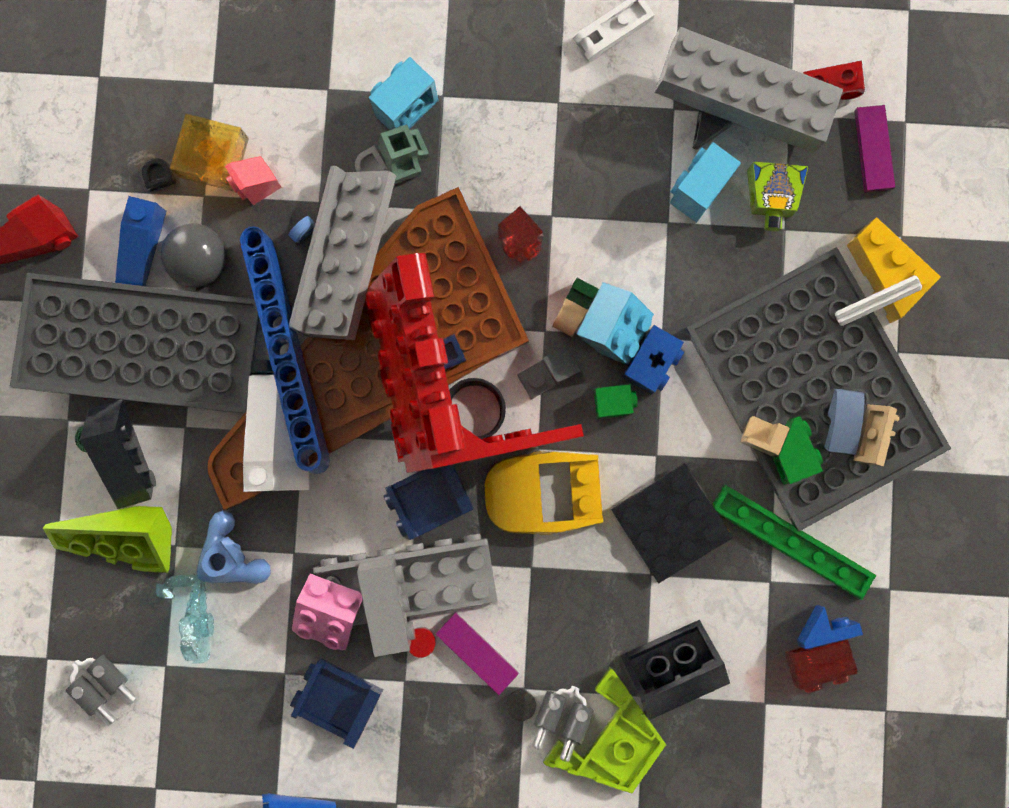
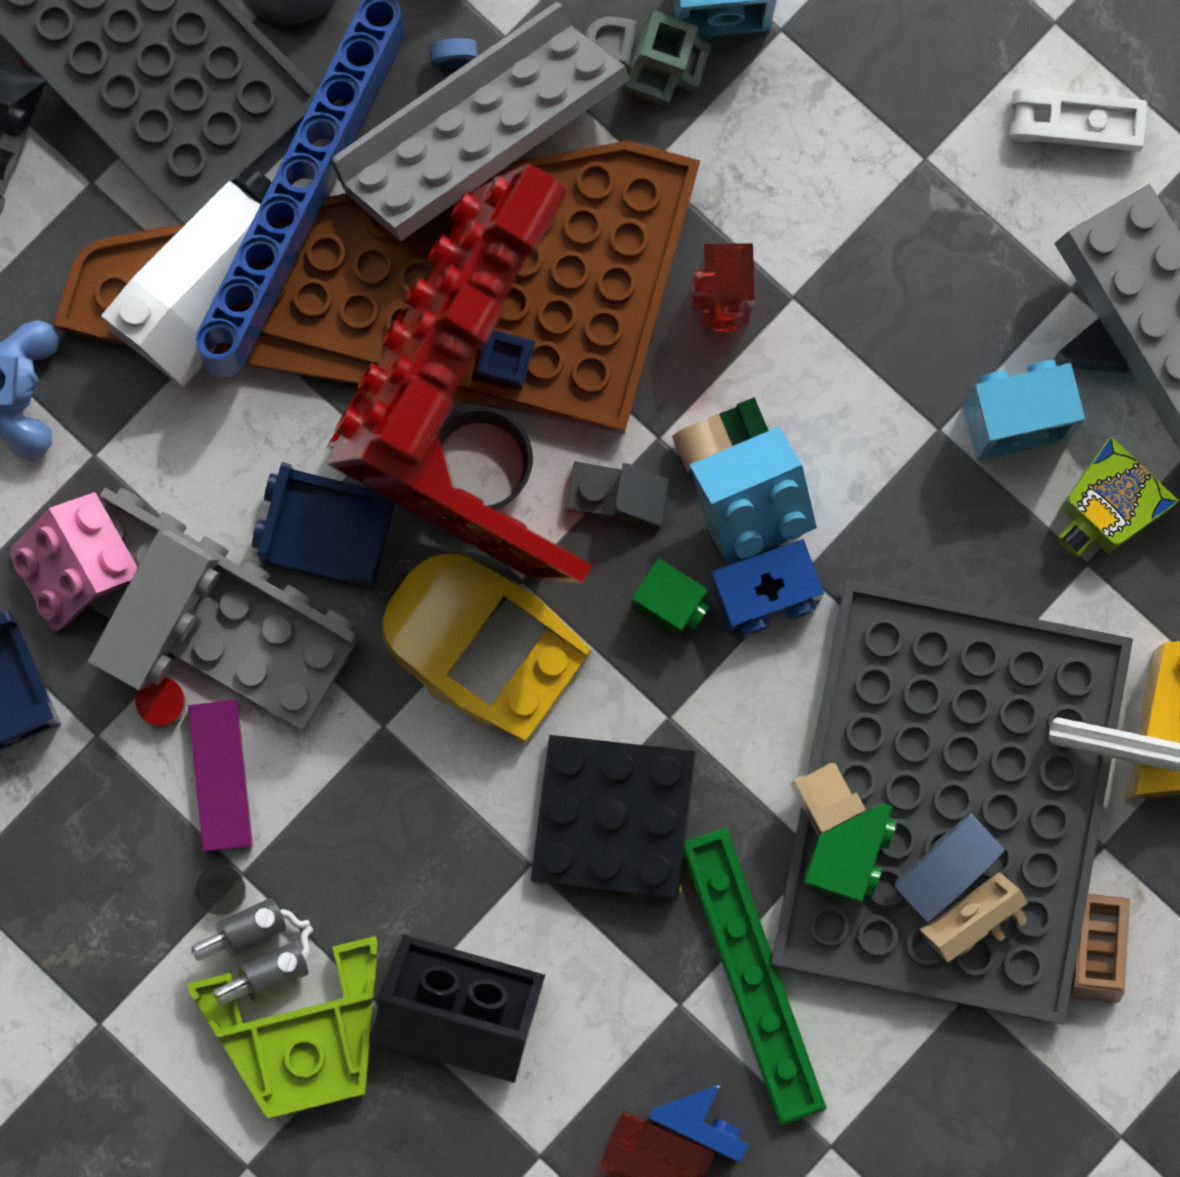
camera: 30 degrees right, 5 degrees down
none -> medium nougat slope [1071,894,1130,1003]

